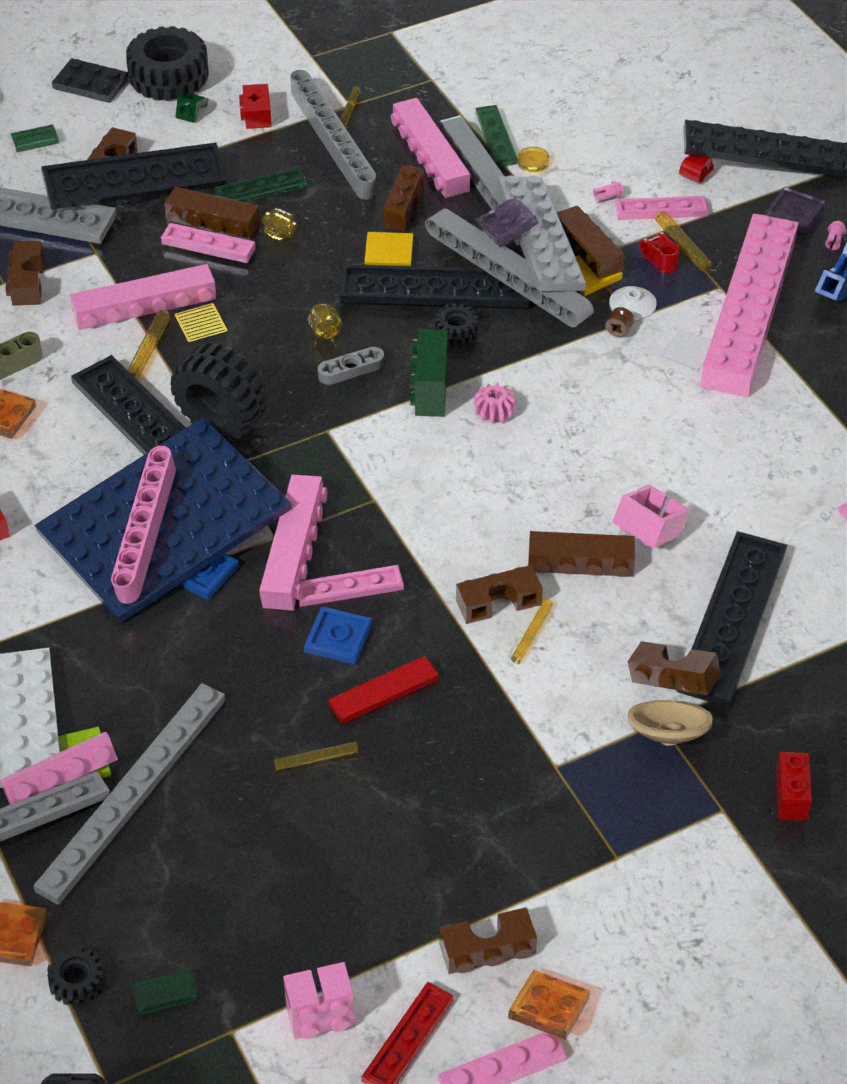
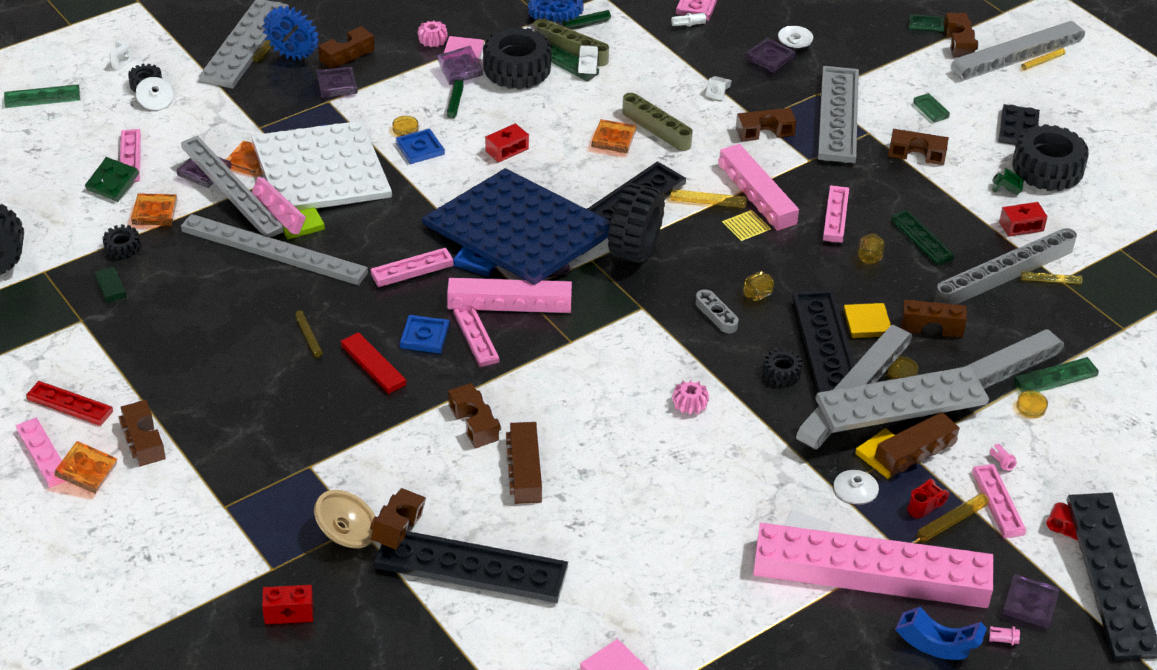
camera: 80 degrees right, 5 degrees down
black plate [41,142,228,210] -> none
bright pink beam [111,446,176,604] -> none
reddish brown brick [164,187,260,240] -> none
bright pink piece [283,962,355,1040] -> none
bright pink brick [391,98,470,198] -> none
dark green brick [410,329,448,417] -> none
clear purple plate [476,196,539,248] -> none
clear yellow bar [511,599,553,664] -> none
reddish brown wheel [605,307,634,337] -> none
bright pink piece [612,484,691,548] -> none
none -> bright pink plate [371,248,453,287]

